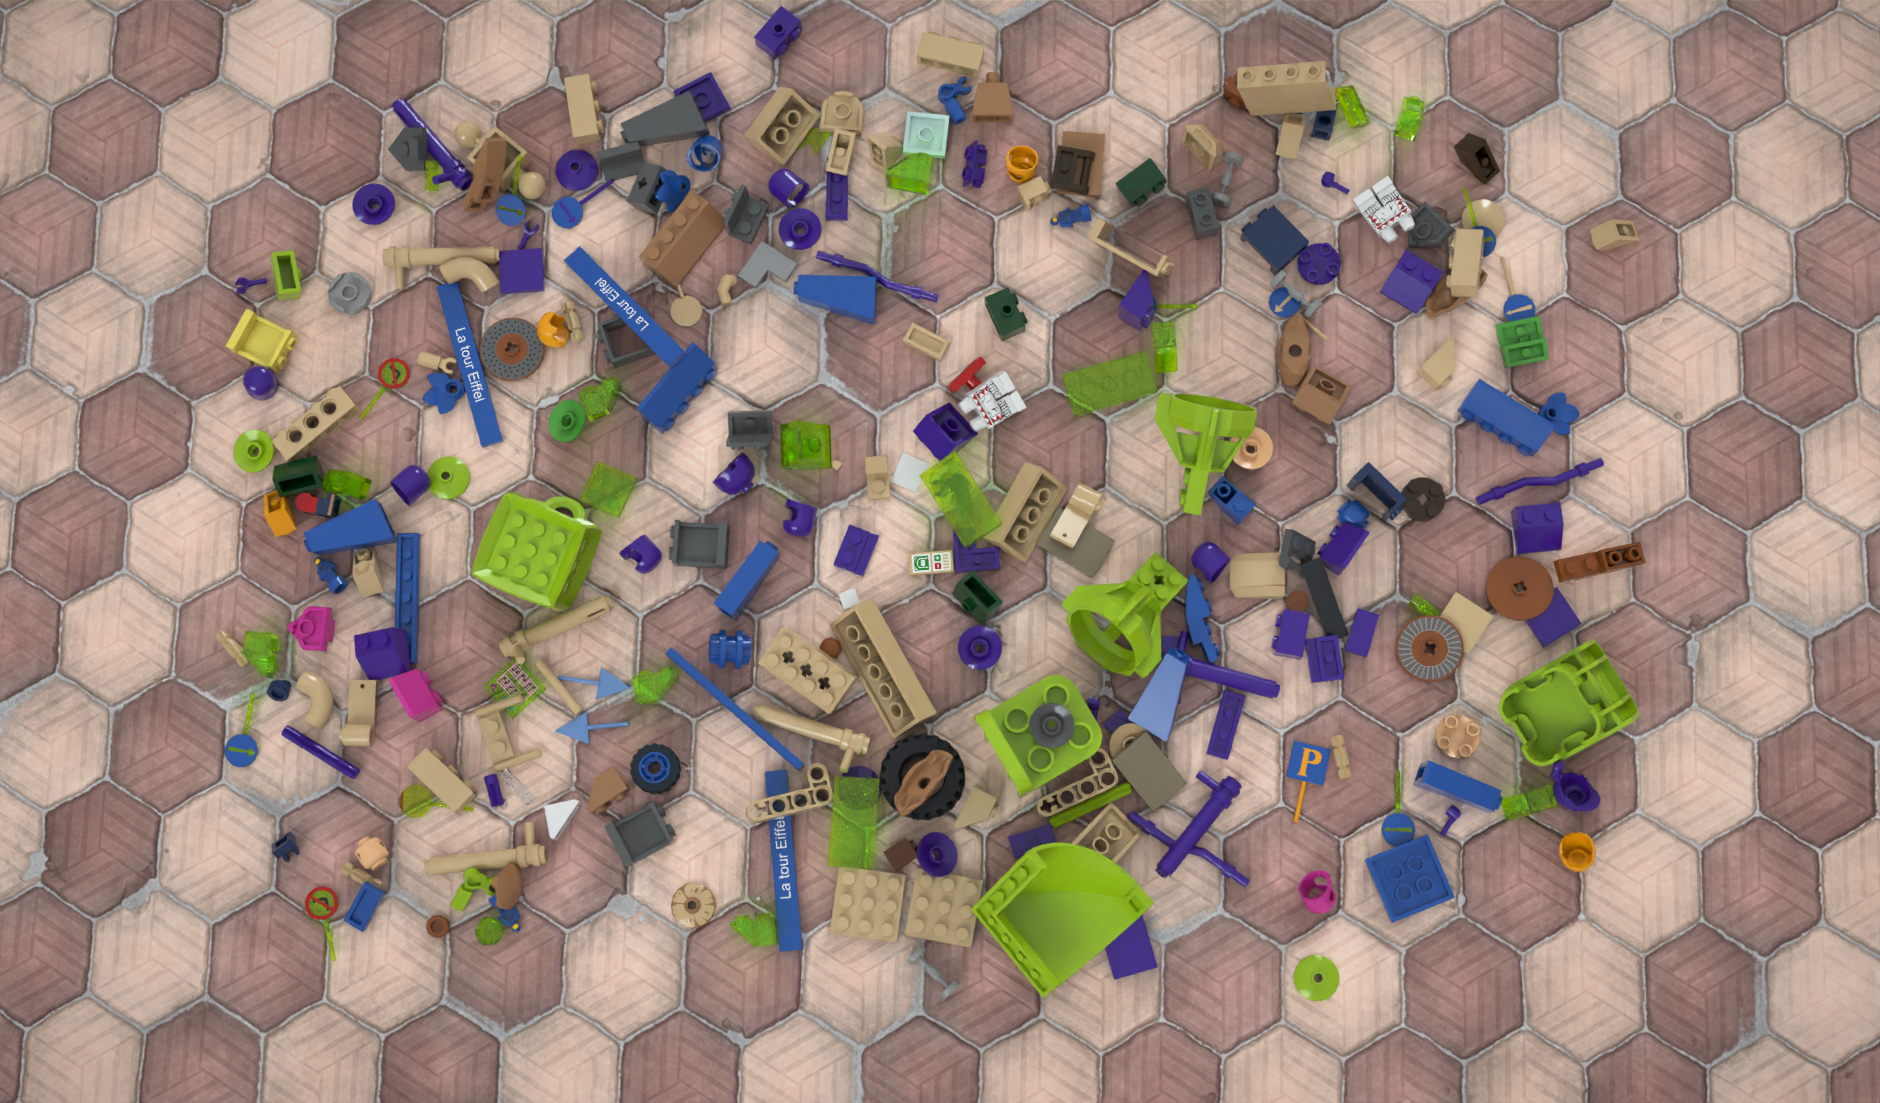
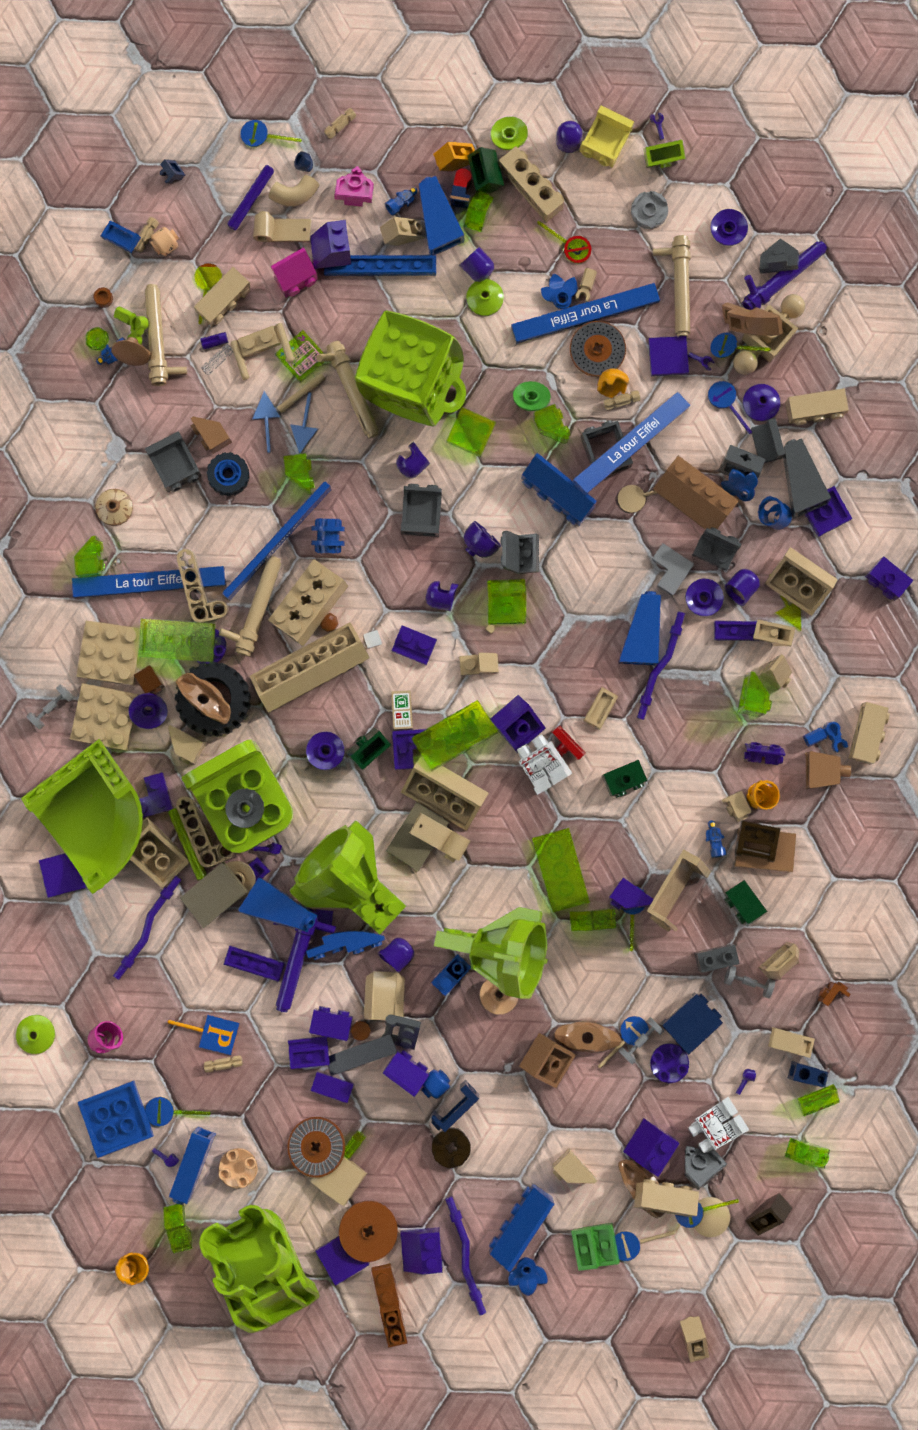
camera: 85 degrees right, 5 degrees up
clear neon green slope [243,631,280,679] -> none
piece [305,886,338,961] -> none
clear neon green piece [425,160,438,191] -> none
tan cylinder [439,257,499,293] -> none
white slope [544,799,582,841] -> none
blue slope [714,541,780,621] -> none
tan arm [717,274,737,306] -> none
tan tile [820,91,864,135] -> none
white sticker [890,453,929,492] -> none
light aqua plate [903,111,950,159] -> none
dark purple cylinder [1155,770,1242,879] -> none
tan panel [1237,61,1336,116] -> none
dark purple piece [1550,759,1600,812] -> none

